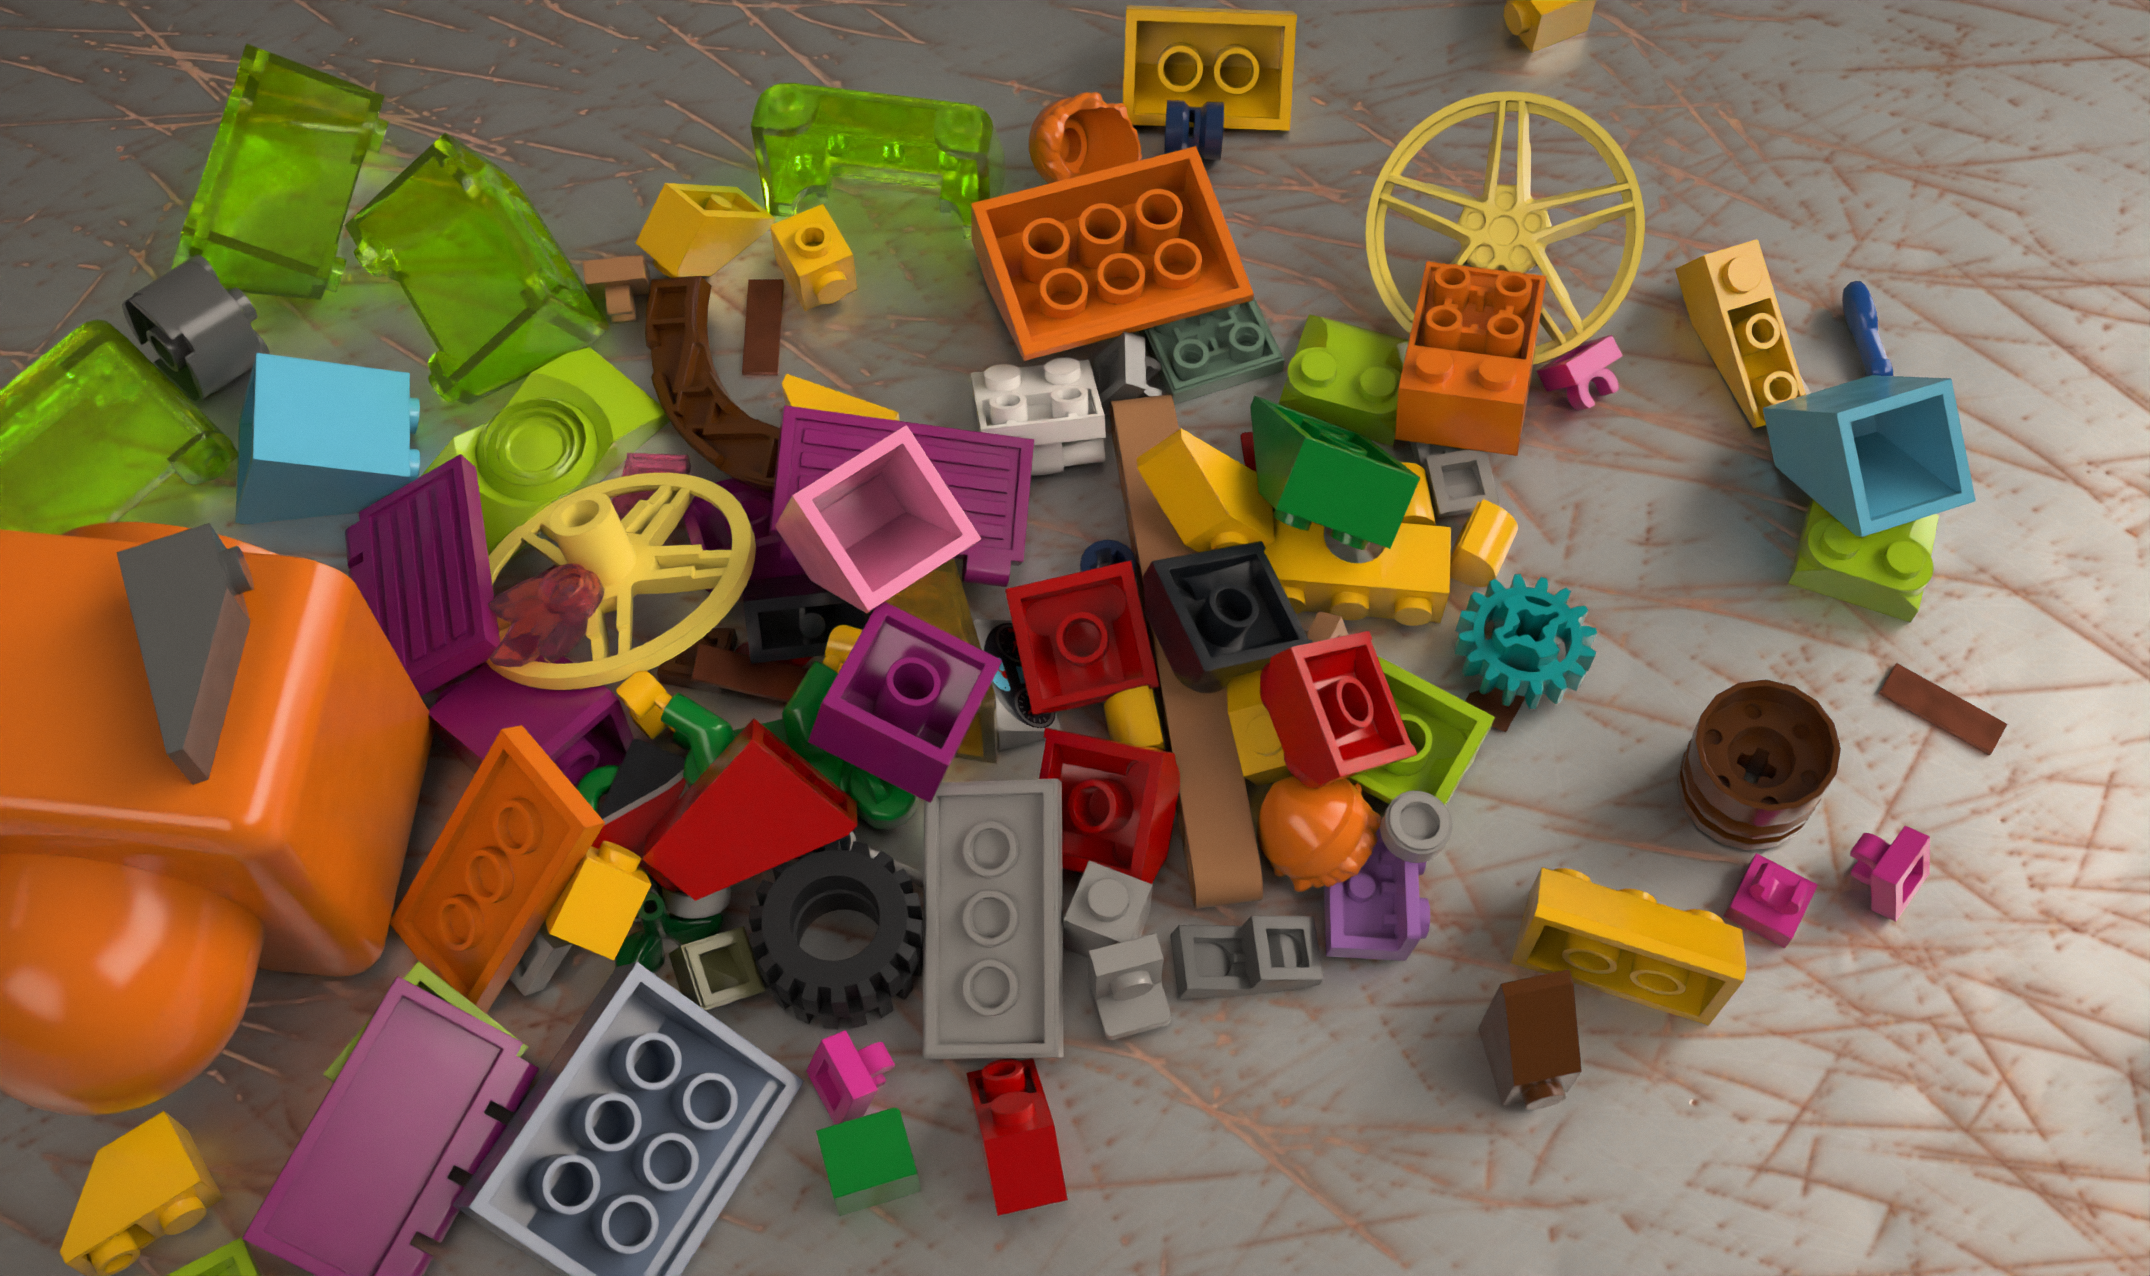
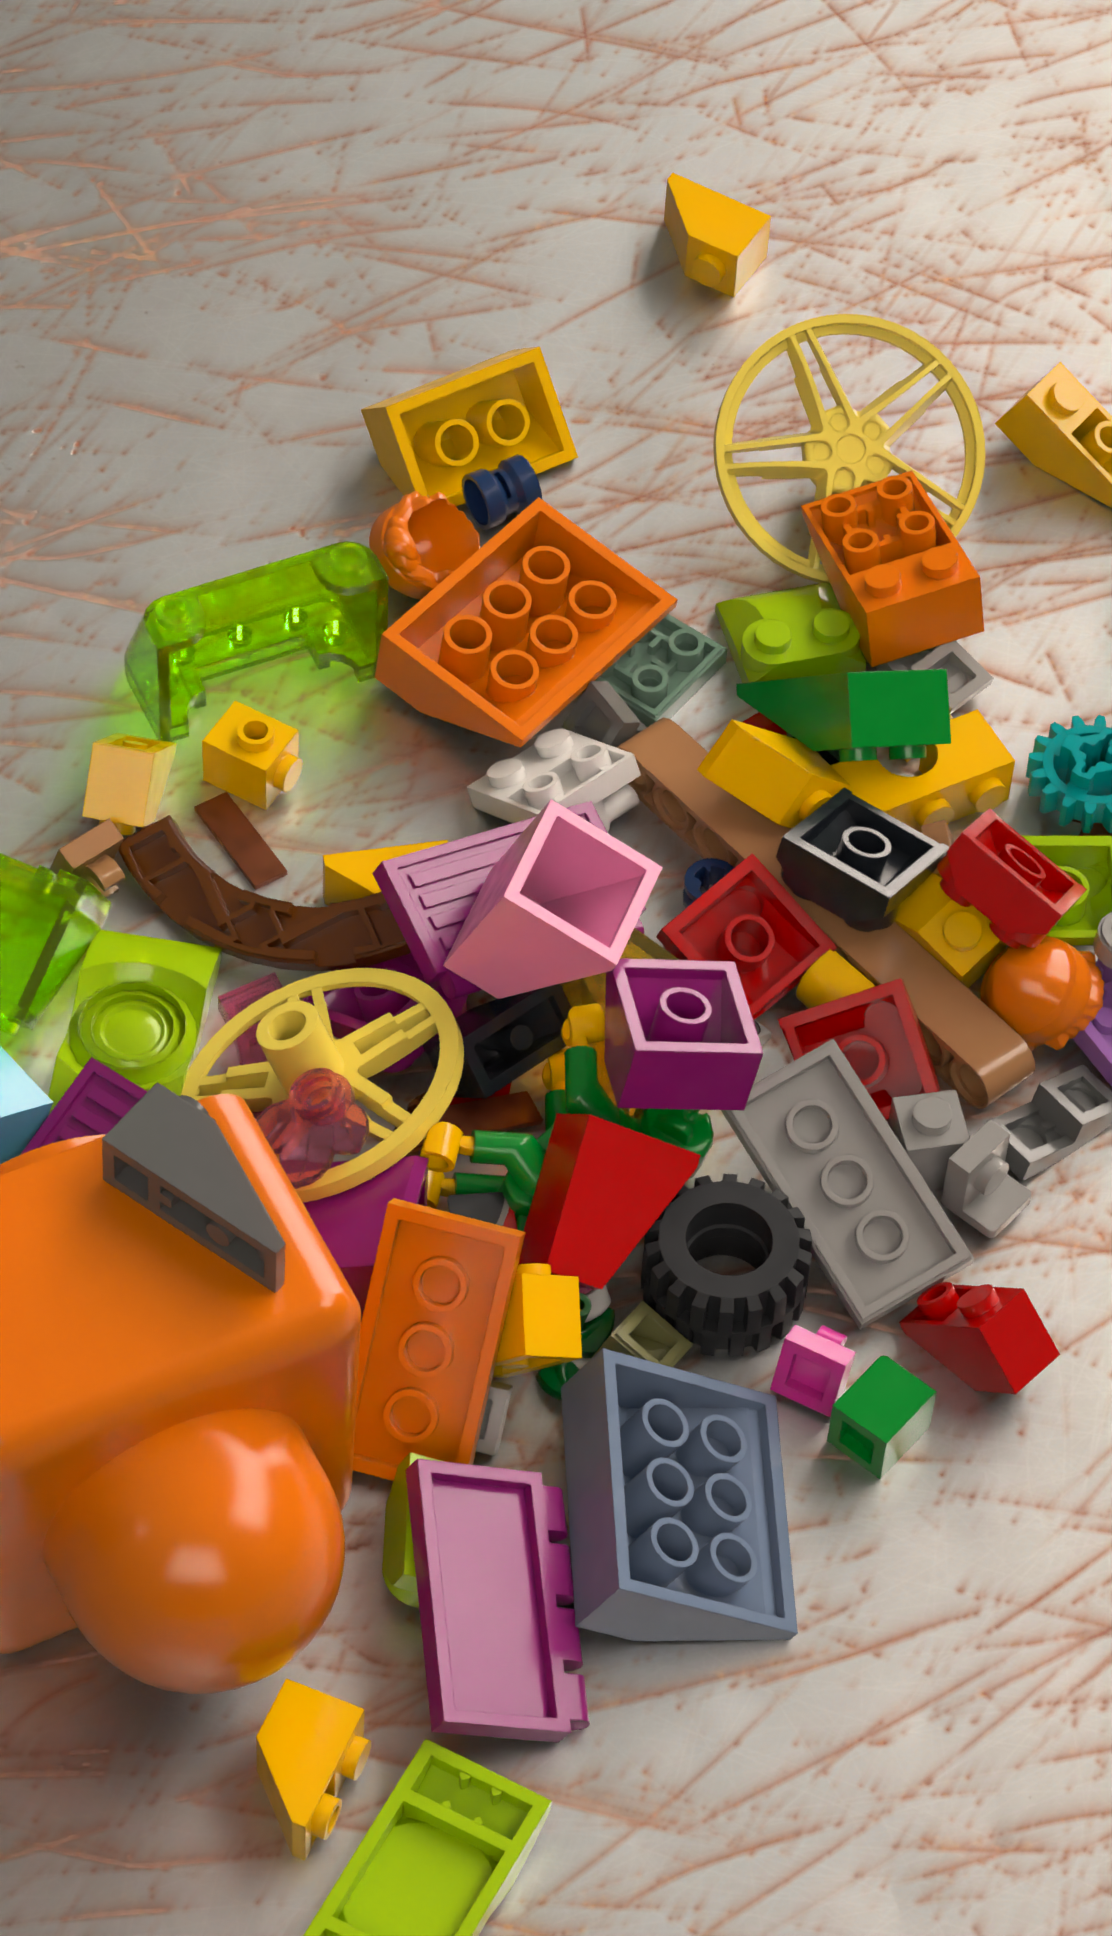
camera: 35 degrees left, 10 degrees down
yellow brick [1450,499,1518,587] -> none
dark pink tile [1536,335,1623,411] -> none

